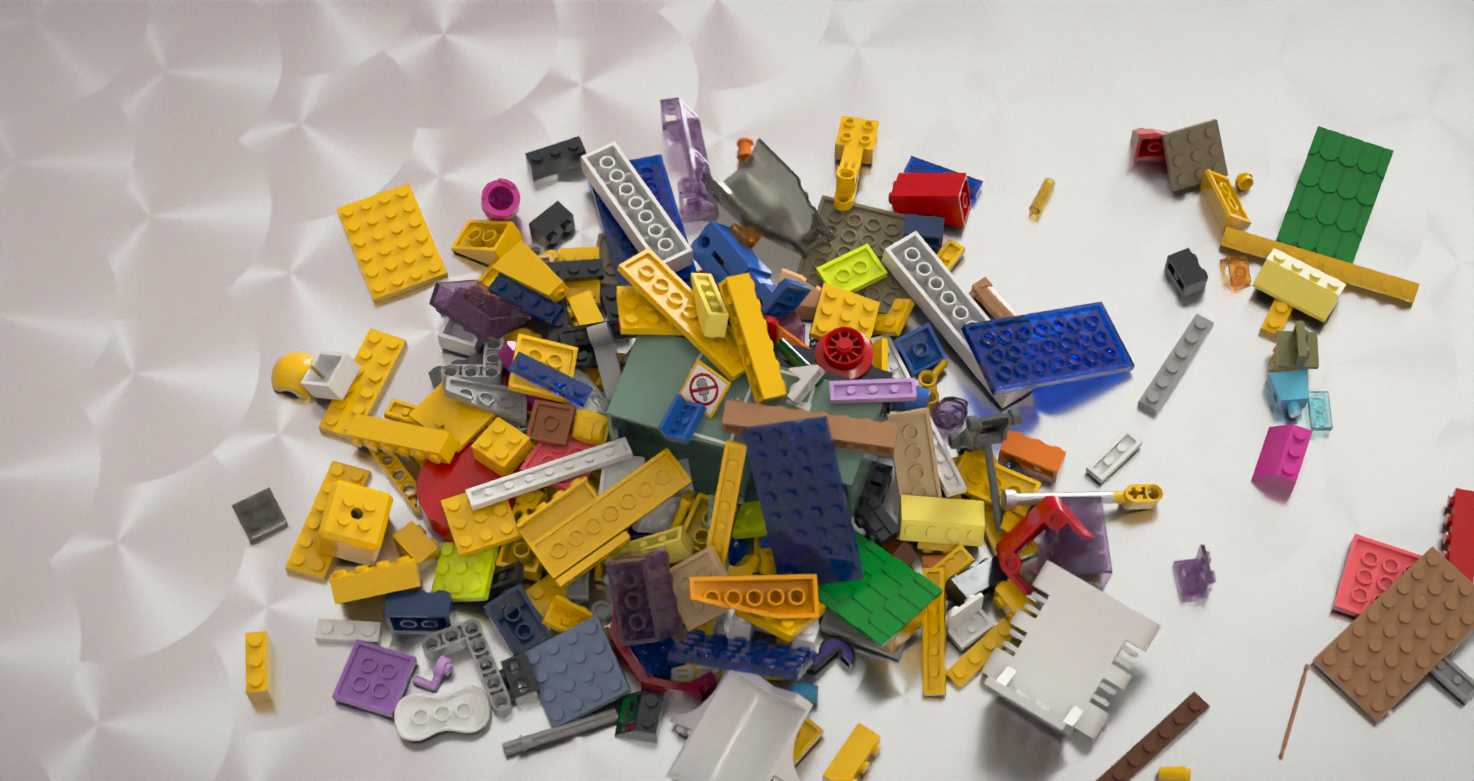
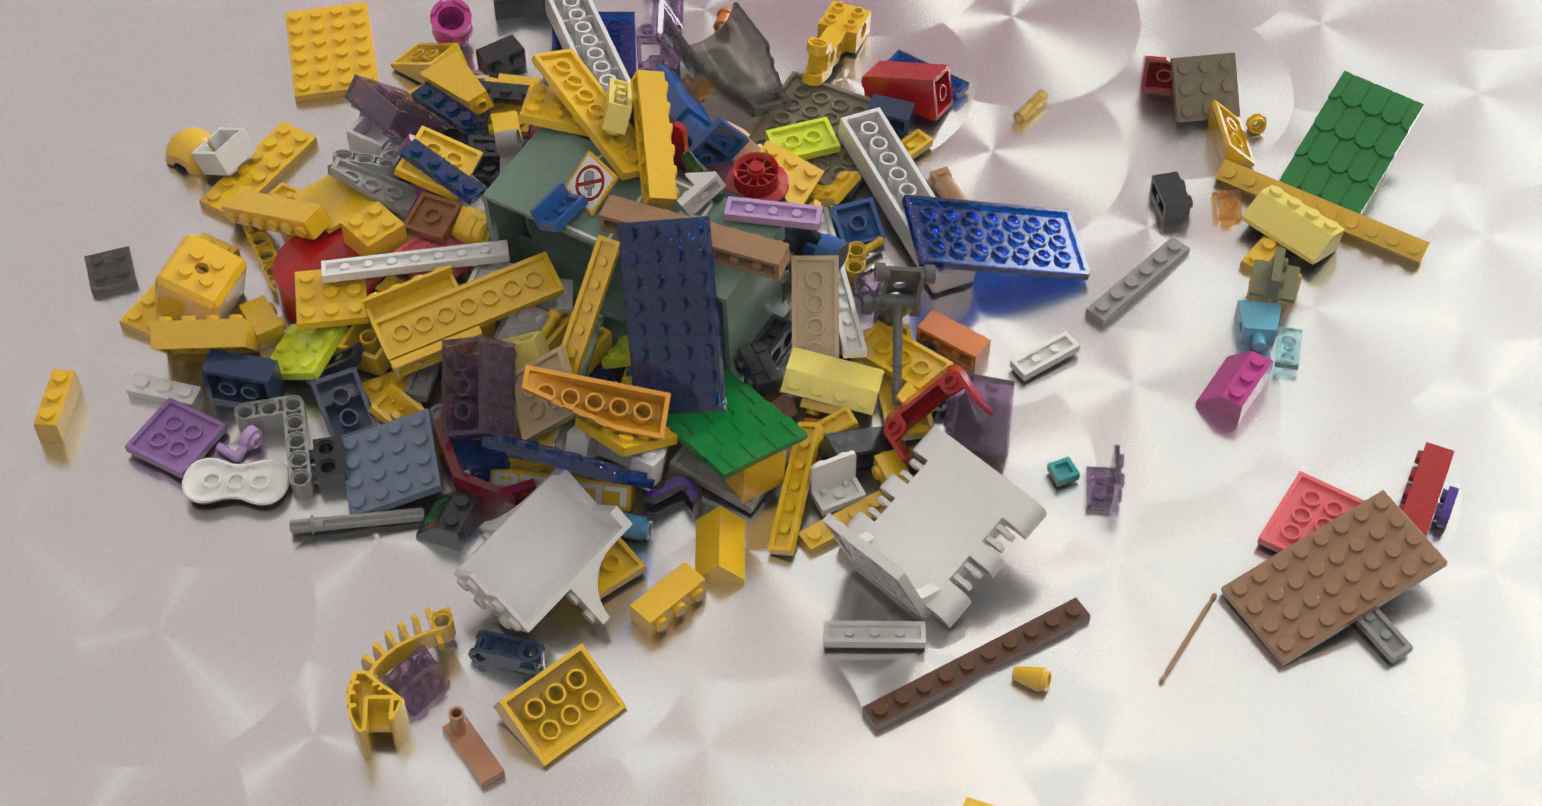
camera: 10 degrees right, 10 degrees down
piece [1001,484,1163,510] -> none
none -> yellow slope [695,506,745,583]
none -> white plate [824,620,926,648]
none -> teal plate [1047,456,1080,487]

